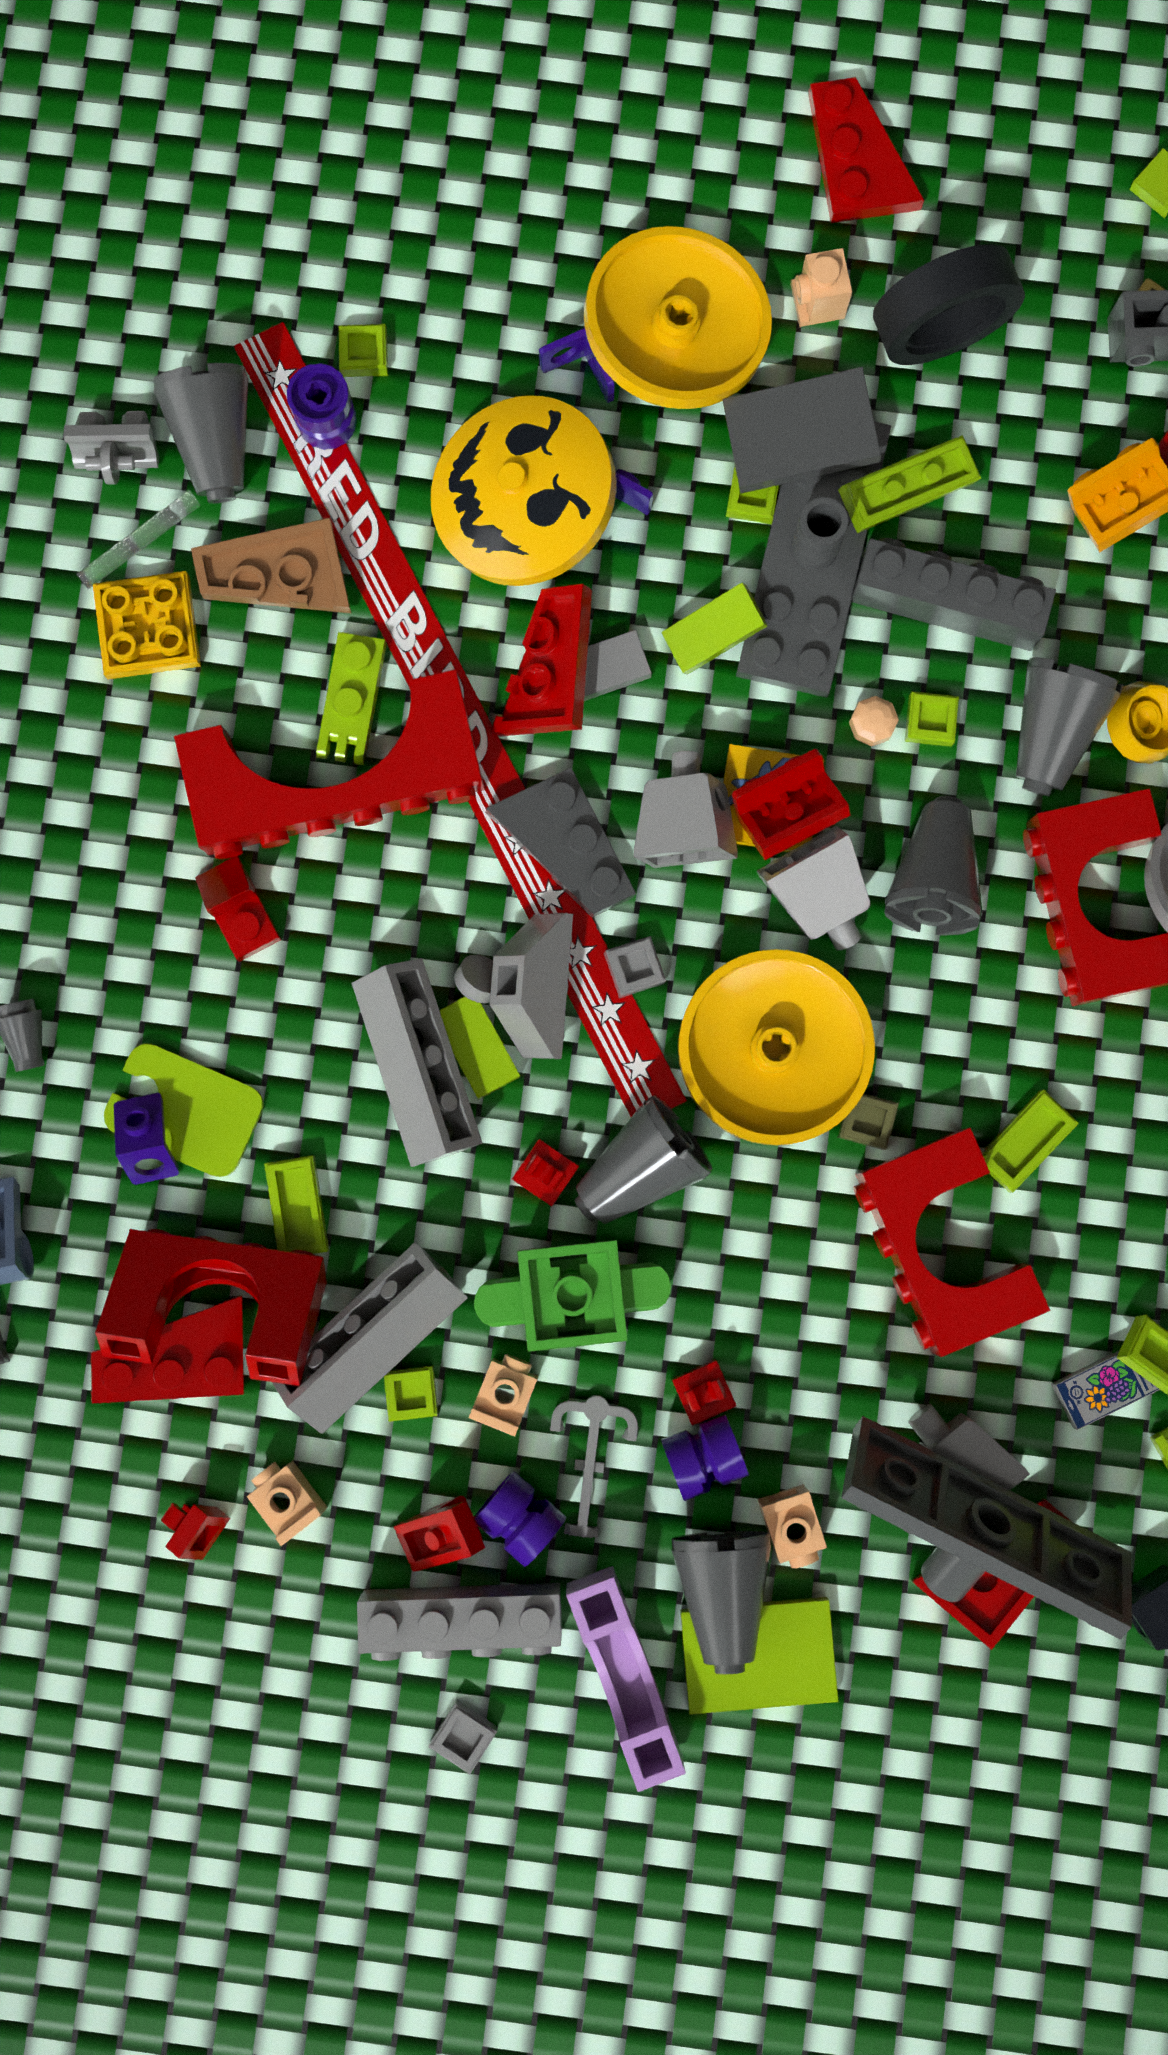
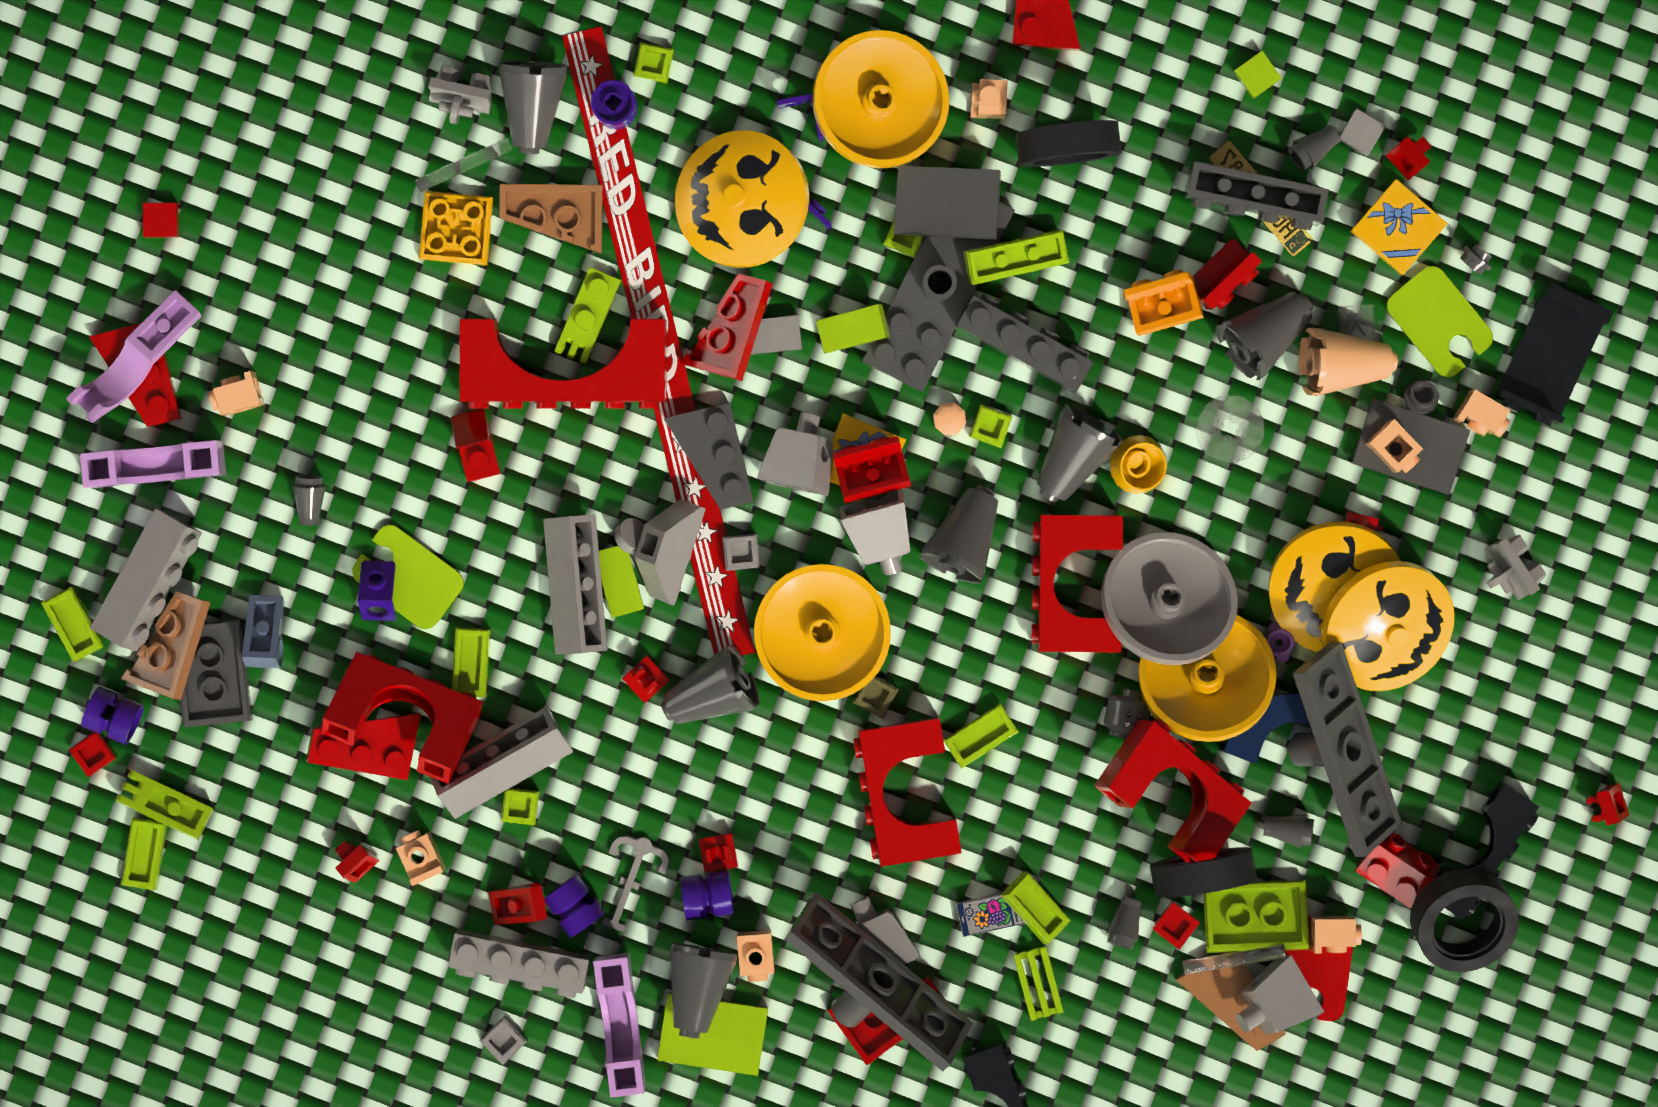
camera: 10 degrees right, 5 degrees up
light nougat brick [469,1354,538,1437] -> none
bright green brick [474,1239,671,1352] -> none

